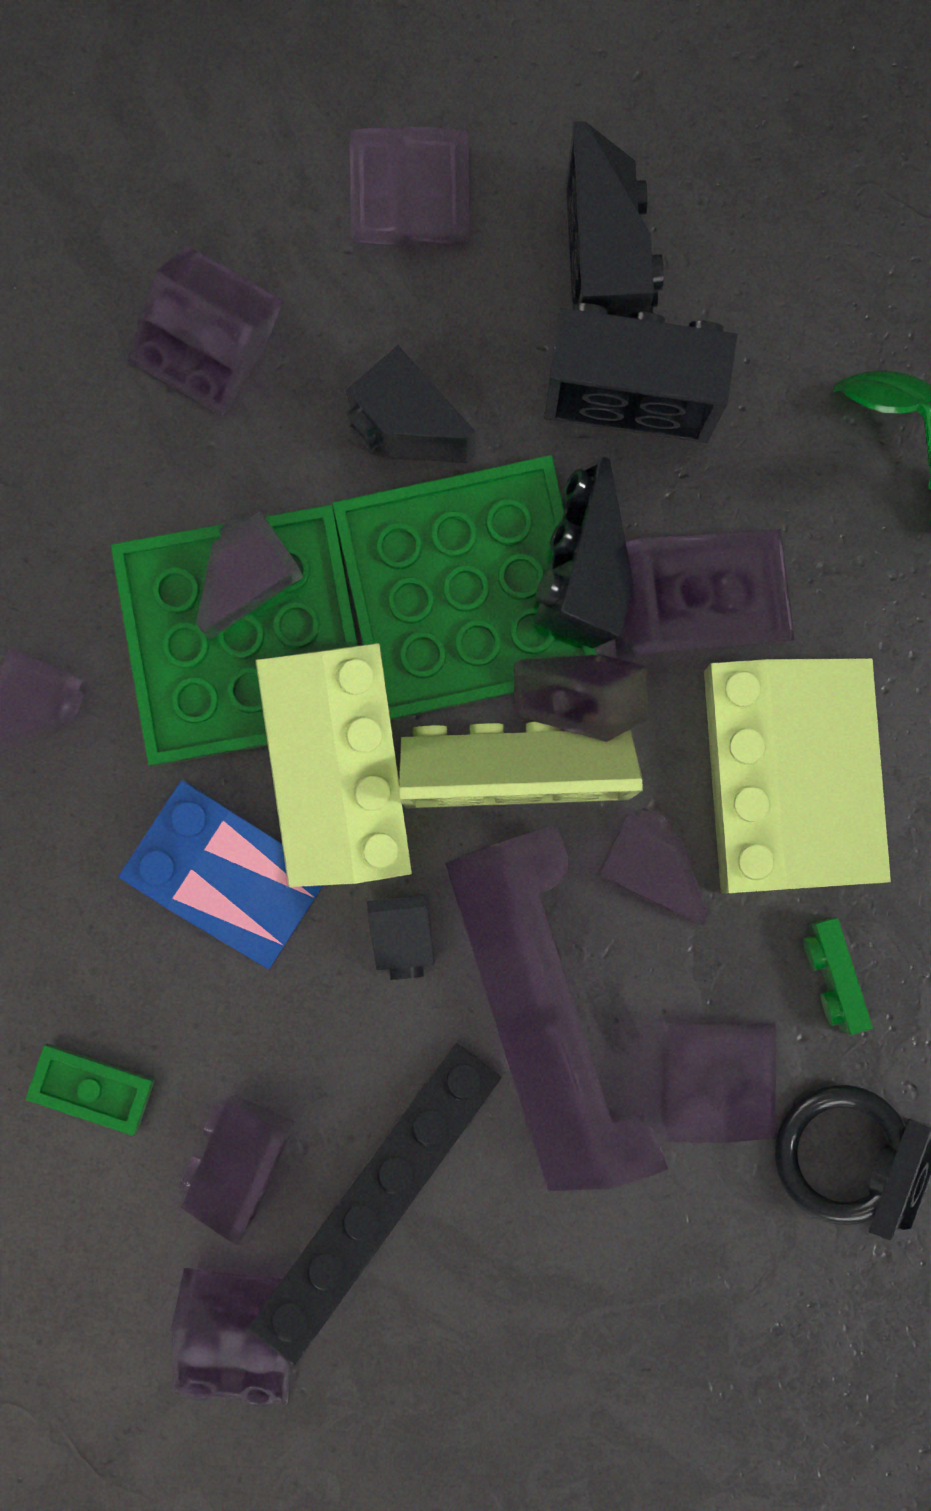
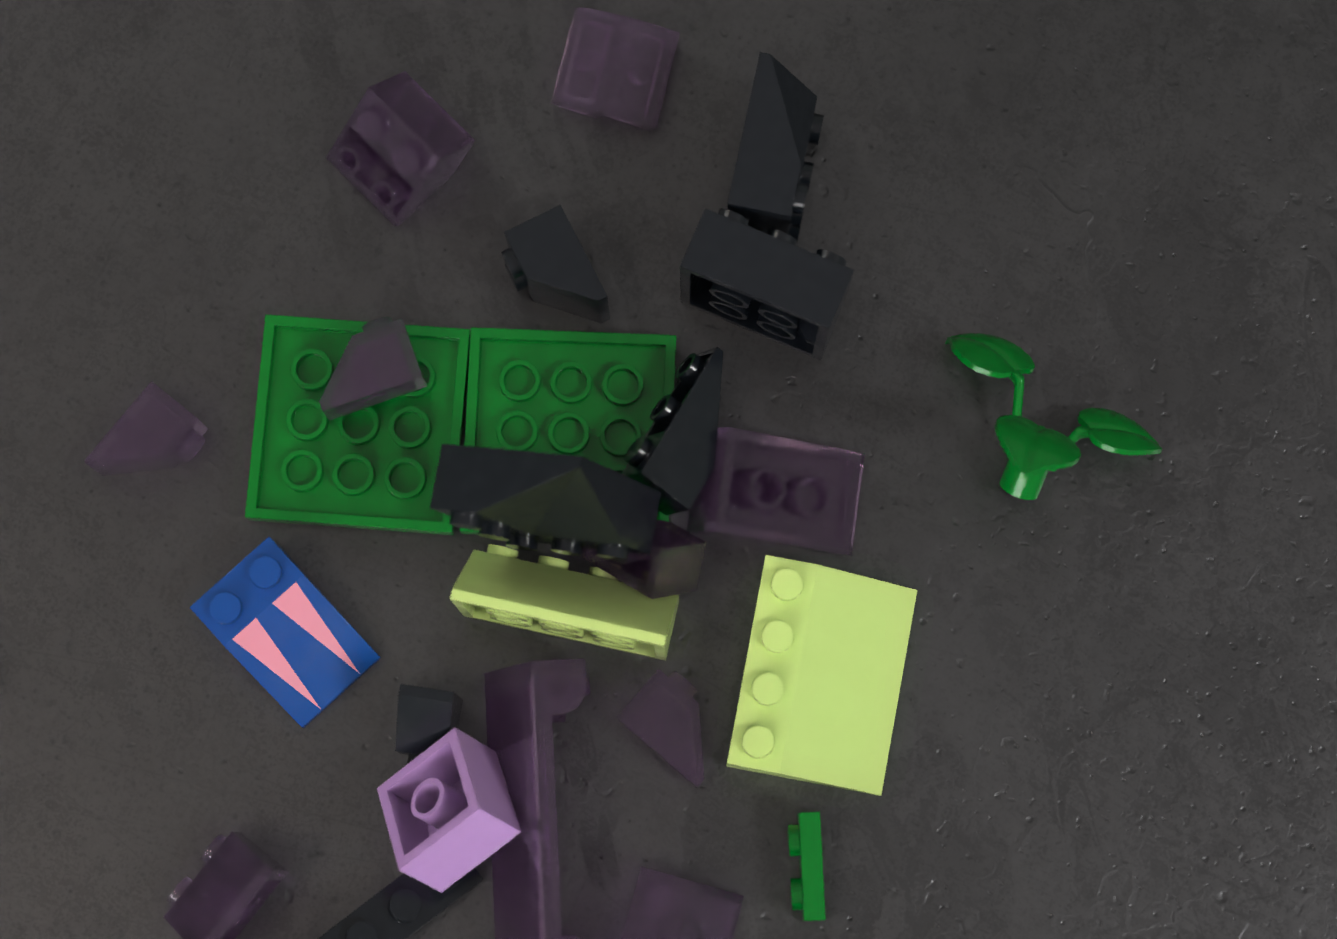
camera: 15 degrees right, 5 degrees down
green plate [25,1044,155,1136] -> none
yellowish green slope [255,644,412,887] -> none
none -> lavender brick [377,727,521,893]
none -> black slope [430,444,661,561]

